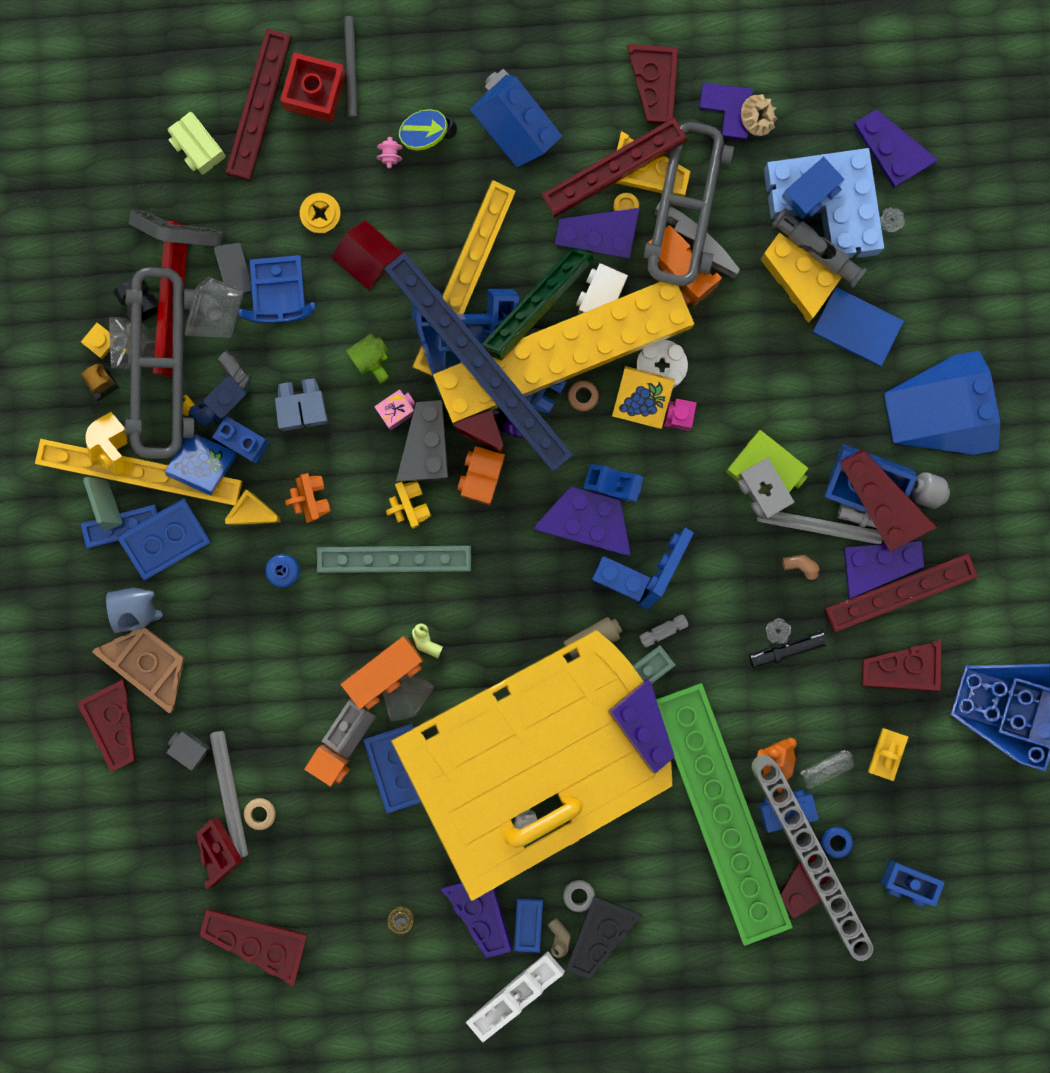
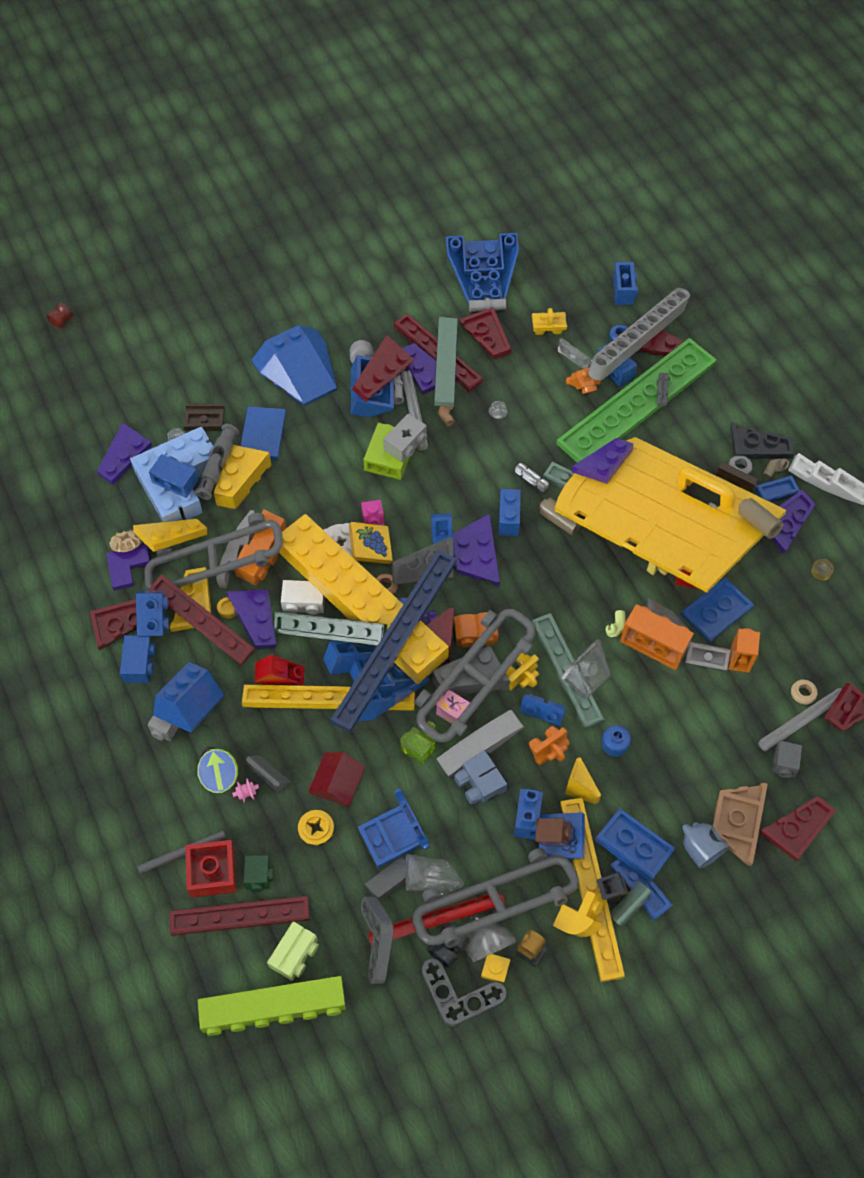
camera: 110 degrees left, 25 degrees down
dark blue torso [183,350,251,425] -> none
blue wing [638,528,694,610] -> none
black pin [748,630,827,669] -> none
none -> blue brick [120,636,156,683]
none -> yellow wing [133,519,207,552]
none -> blue brick [136,591,169,636]
none -> dark brown plate [184,404,225,431]
none -> lime brick [198,976,346,1036]
none -> dark green brick [244,855,274,892]
none -> dark grey slope [246,755,290,793]
none -> red slope [254,654,304,686]
none -> dark grey wing [392,536,453,584]
none -> dark grey bar [414,609,535,742]
none -> dark grey beam [422,959,506,1027]
none -> sand green tile [434,317,457,407]
none -> light grey slope [437,710,524,777]
none -> light grey pin [469,298,506,312]
none -> blue hinge [520,693,566,726]
none -> reddish brown brick [535,818,573,846]
none -> clear slope [561,640,610,699]
none -> black leg [596,872,628,900]
none -> dark grey axle [657,372,669,407]
none -> dark brown plate [716,462,758,493]
none -> dark tan brick [738,498,783,539]

